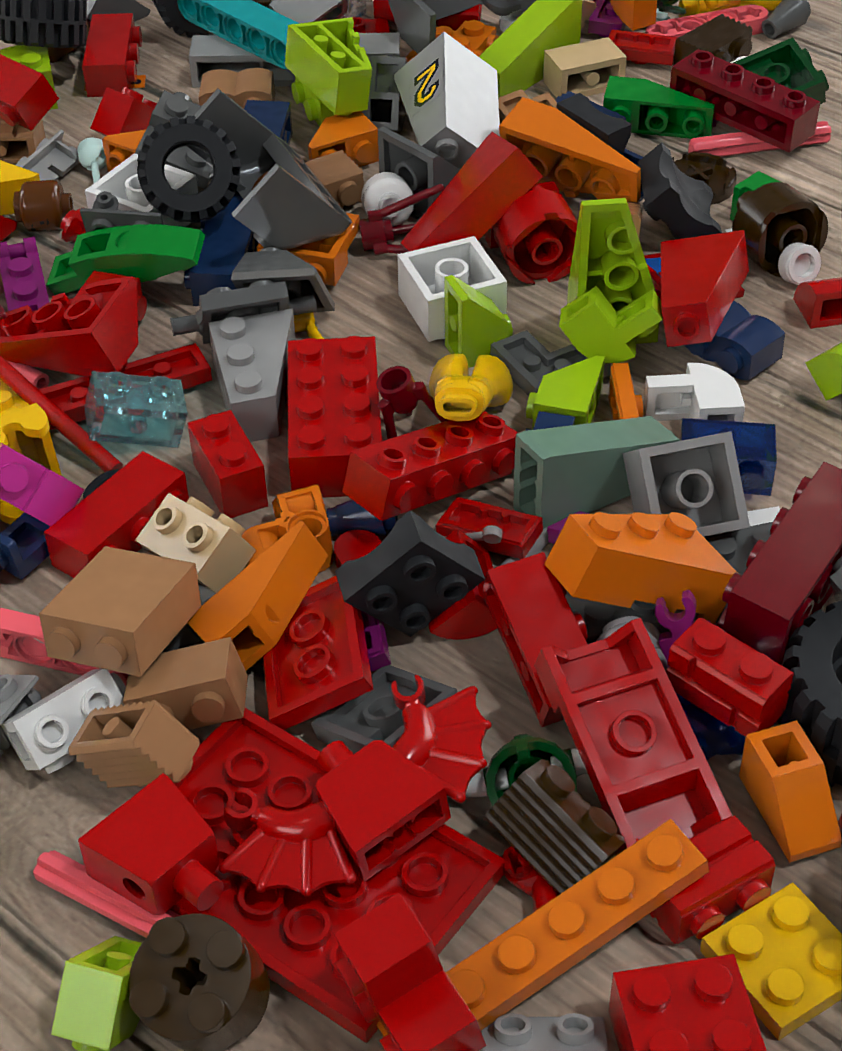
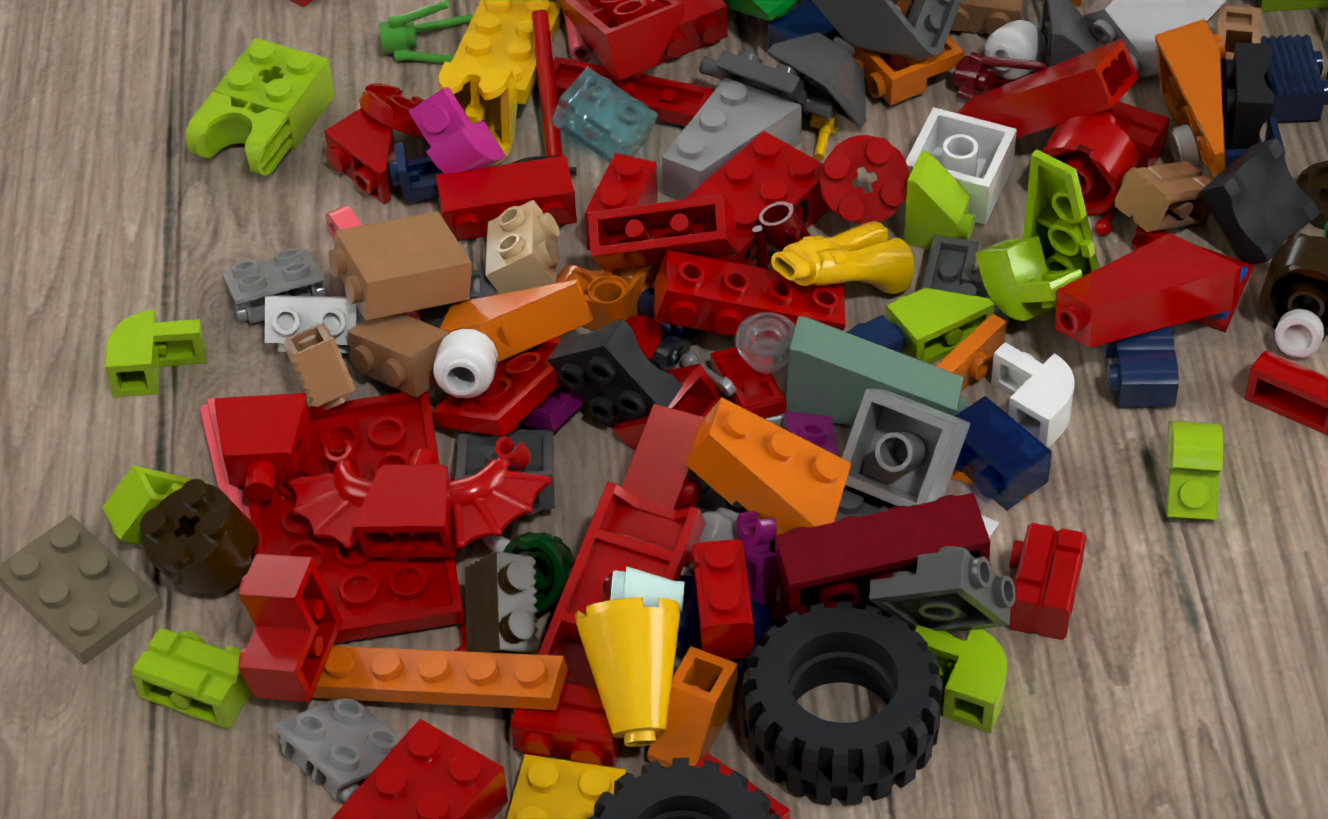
camera: 45 degrees right, 5 degrees up
none -> white head [433,328,498,399]
none -> yellow cone [576,597,680,747]
none -> red brick [588,194,738,271]
none -> light aqua cone [610,566,684,612]
none -> clear cone [735,312,796,373]
none -> red plate [819,135,910,225]
none -> white tile [1169,124,1199,167]

